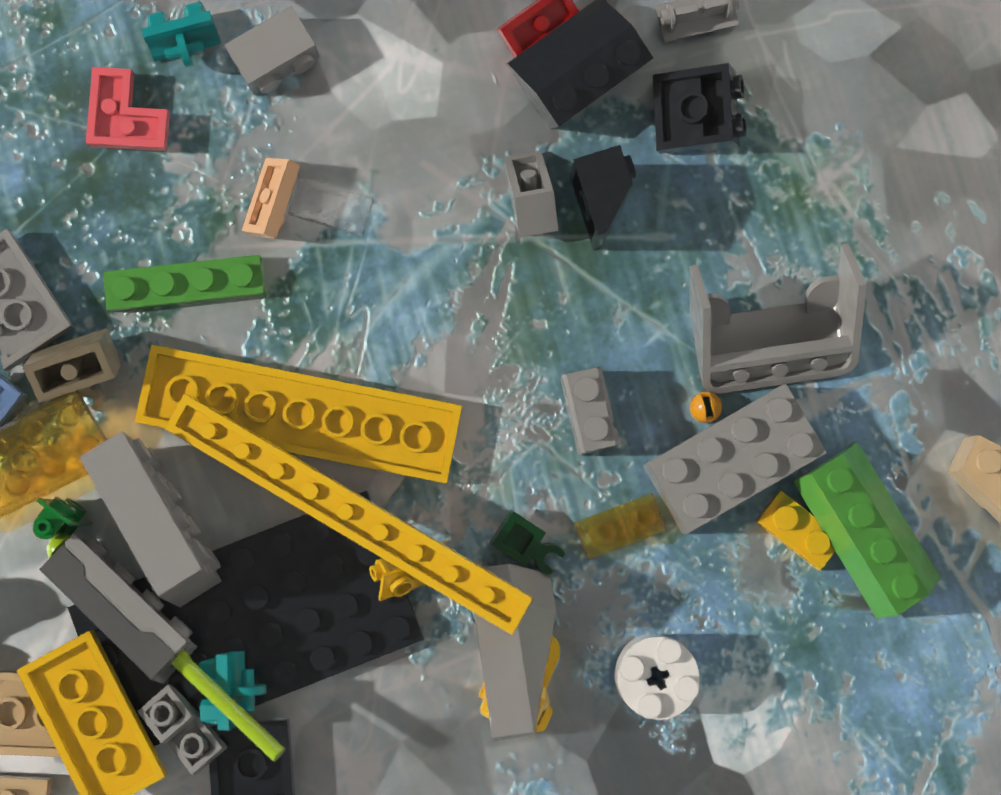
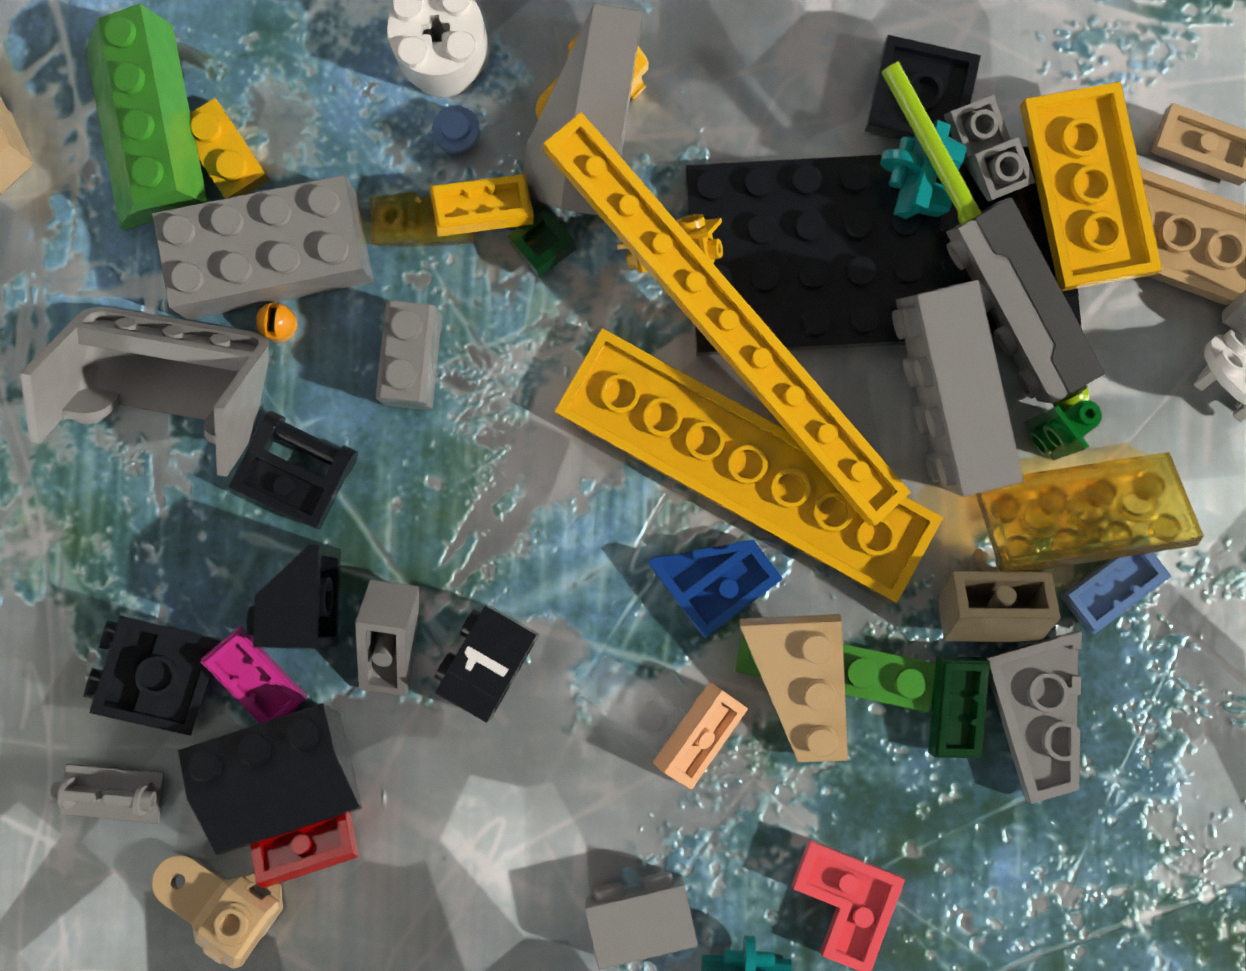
camera: 155 degrees left, 0 degrees up
none -> dark pink plate [200,625,307,723]
none -> black plate [229,411,358,530]
none -> yellow plate [429,174,534,237]
none -> medium blue plate [432,105,480,154]
none -> black brick [434,605,540,723]
none -> blue wing [647,540,783,638]
none -> tan wing [740,614,848,763]
none -> dark green plate [928,656,990,758]

